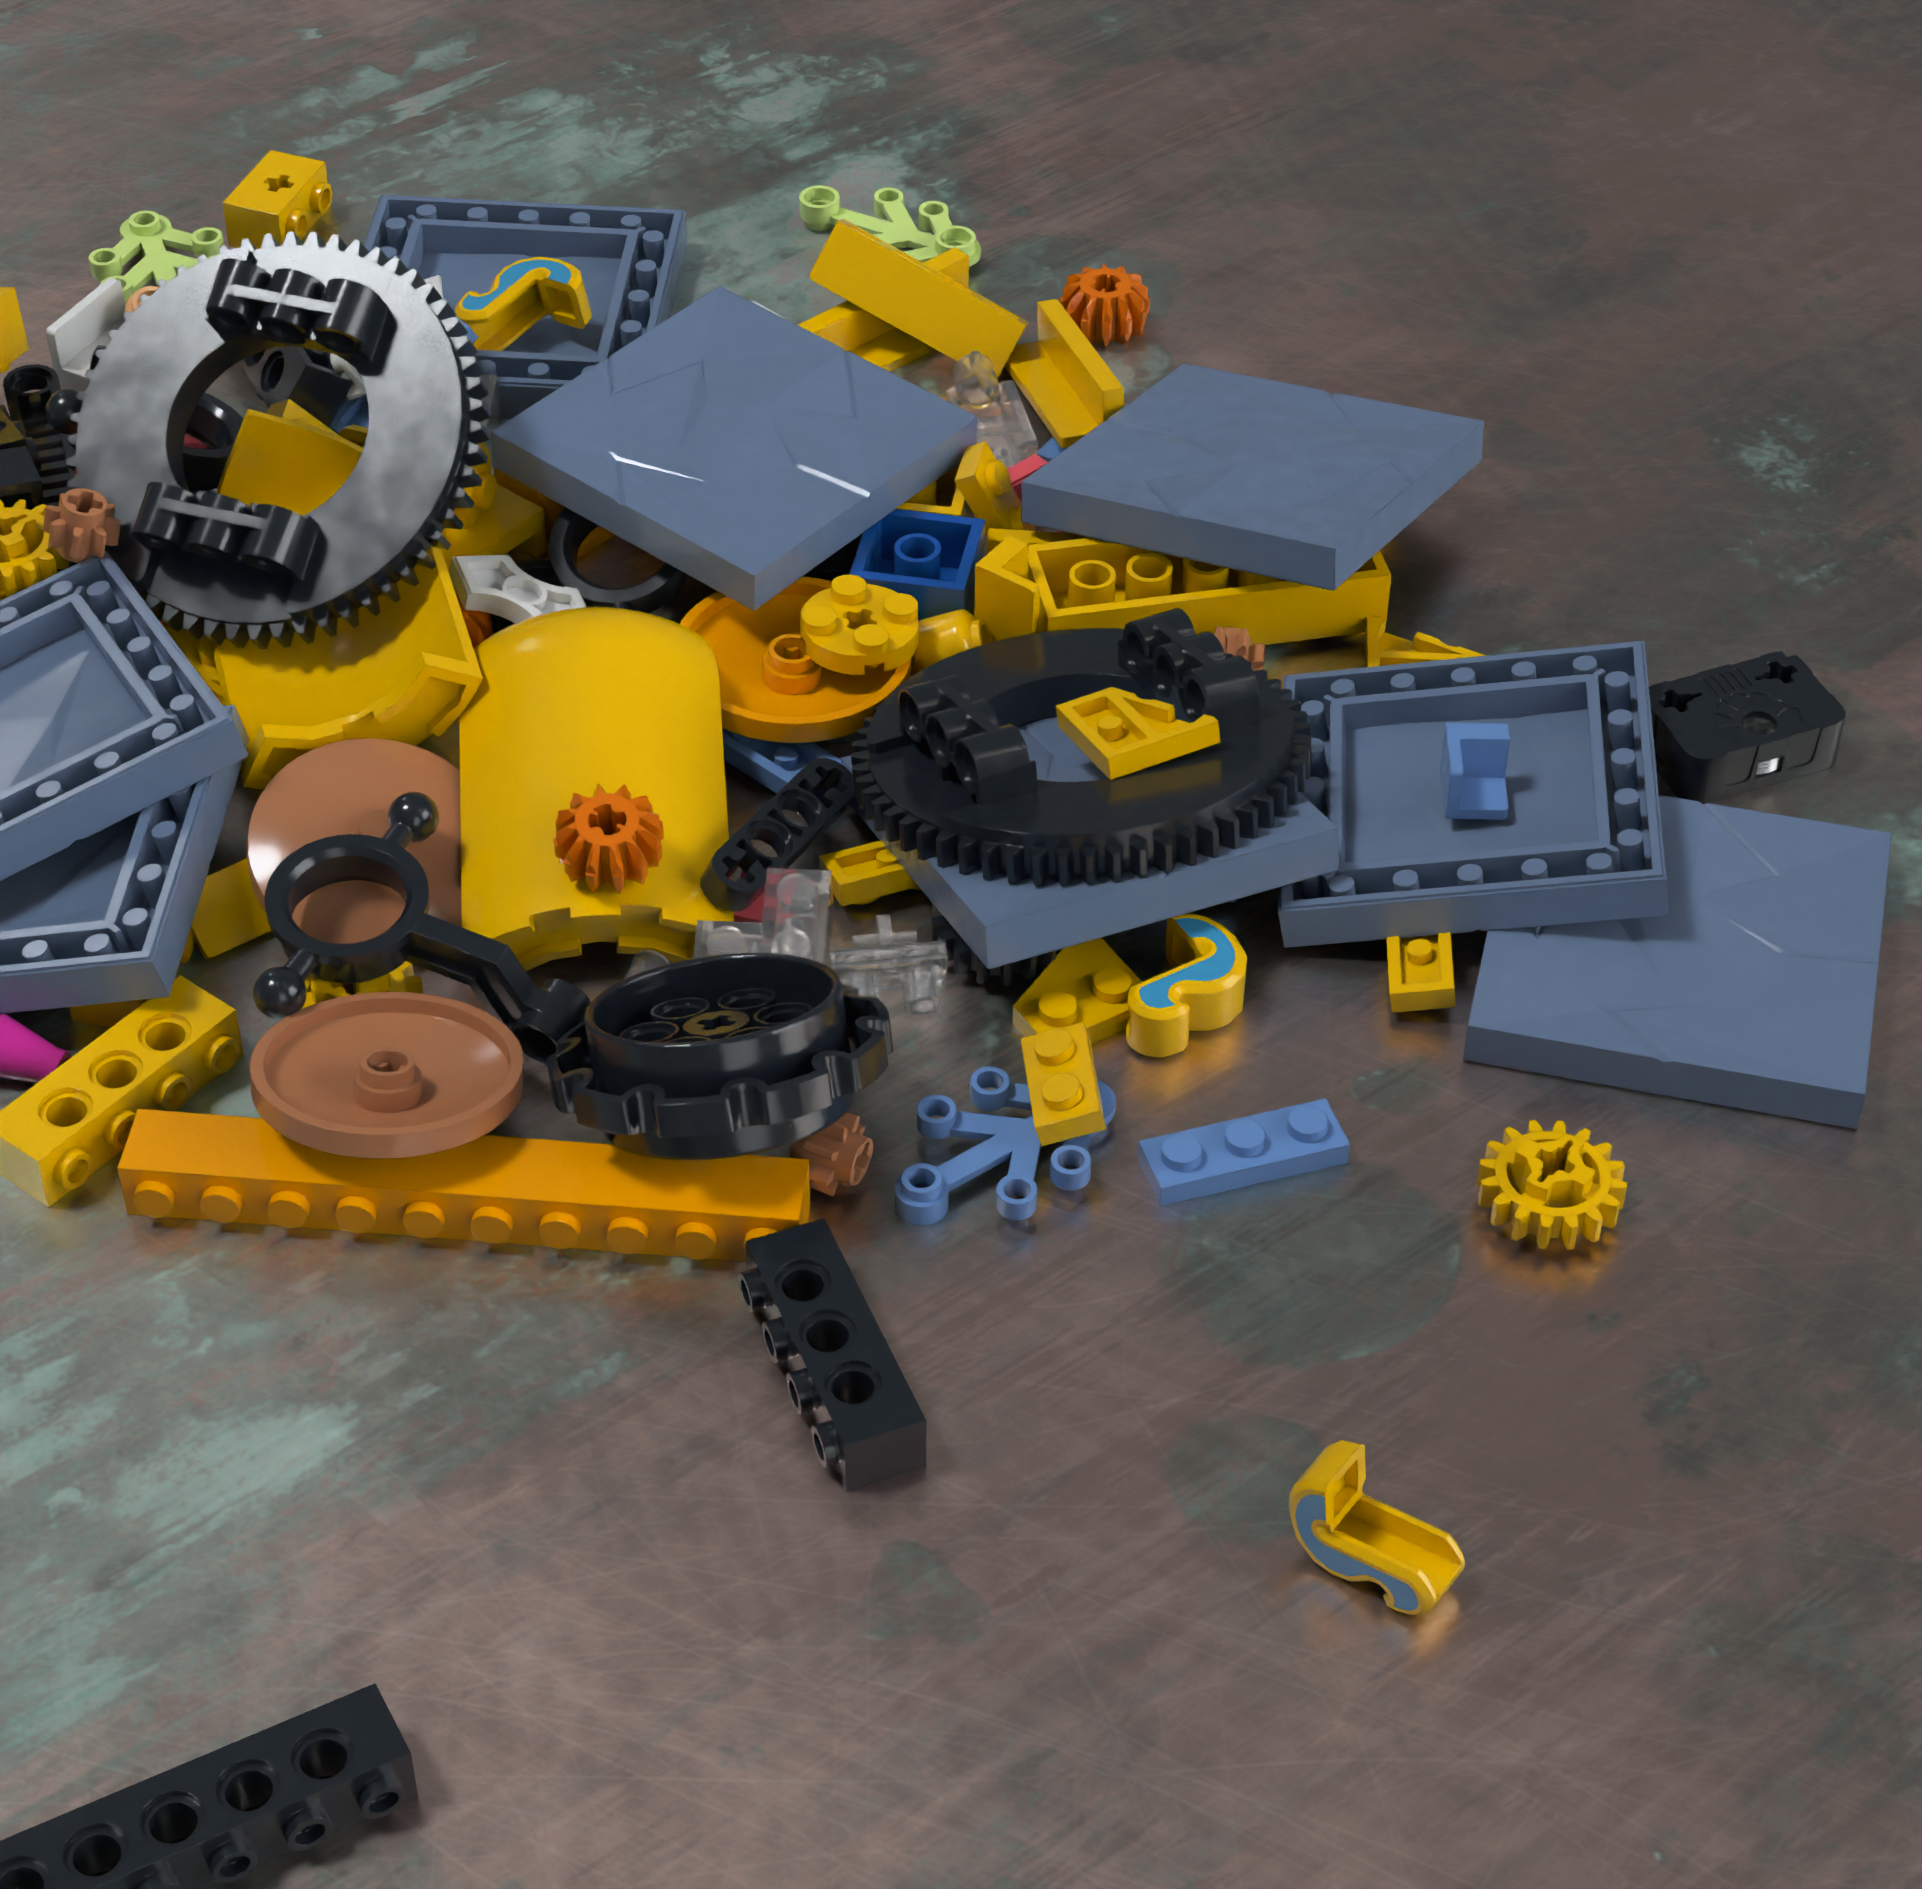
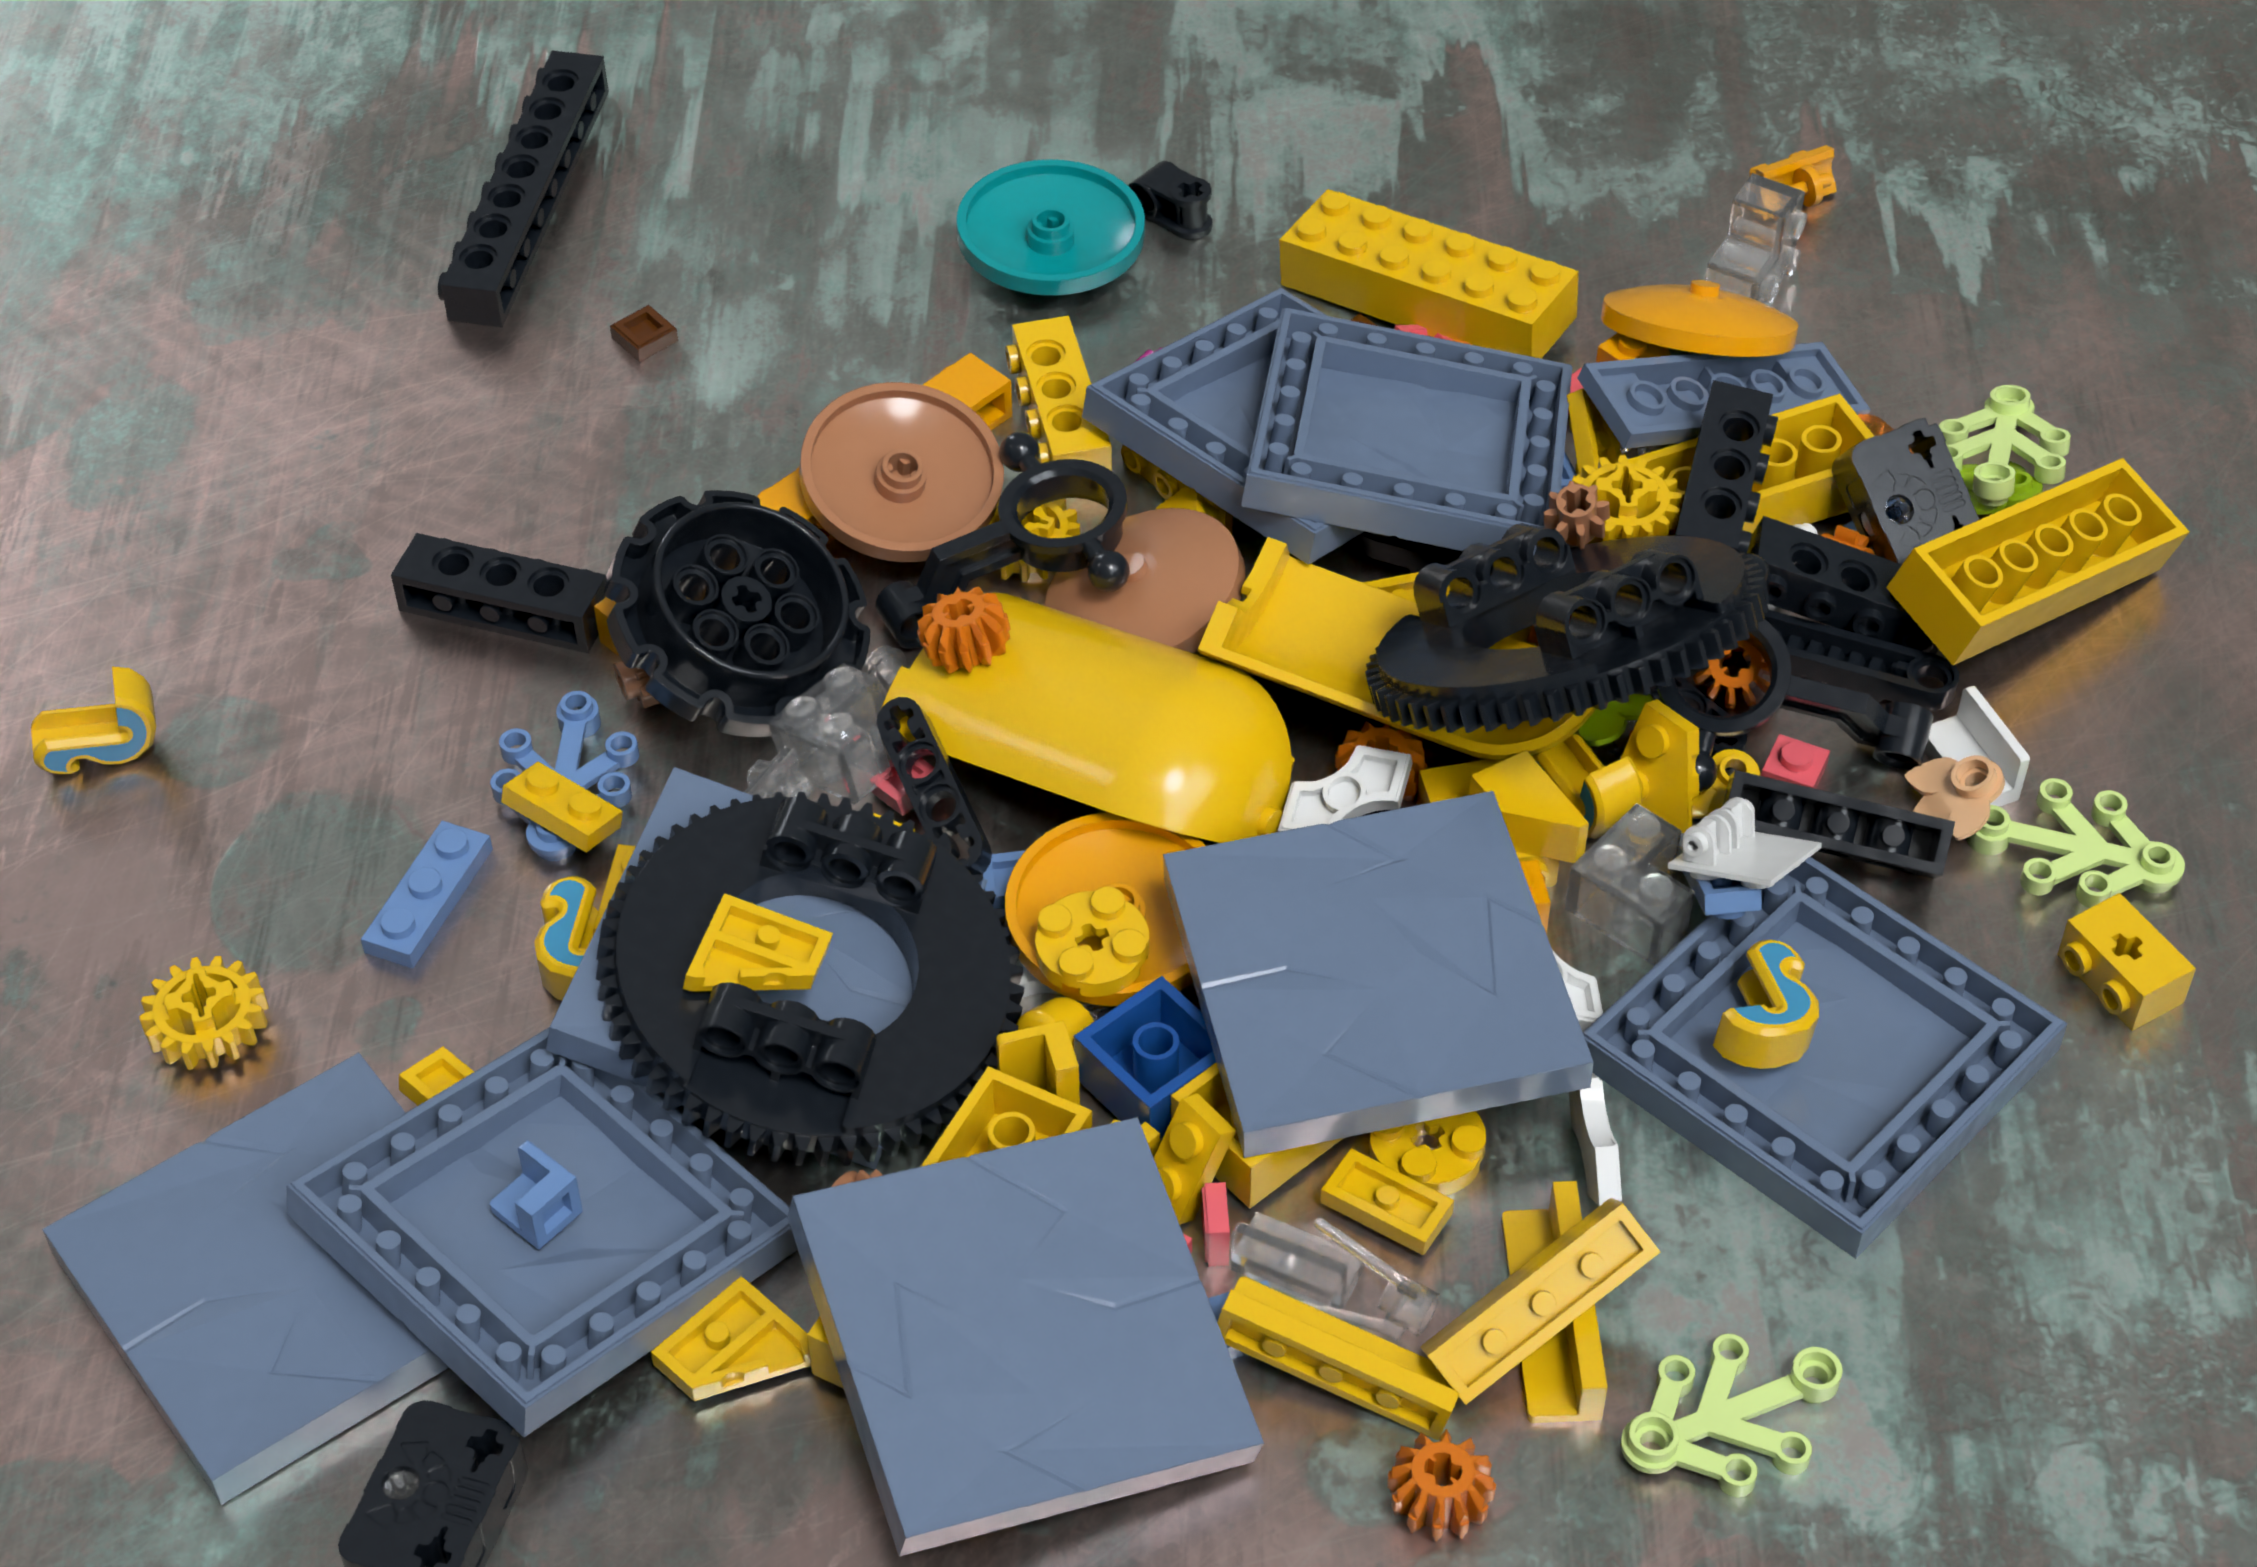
camera: 130 degrees right, 5 degrees up
none -> reddish brown tile [610,305,678,362]

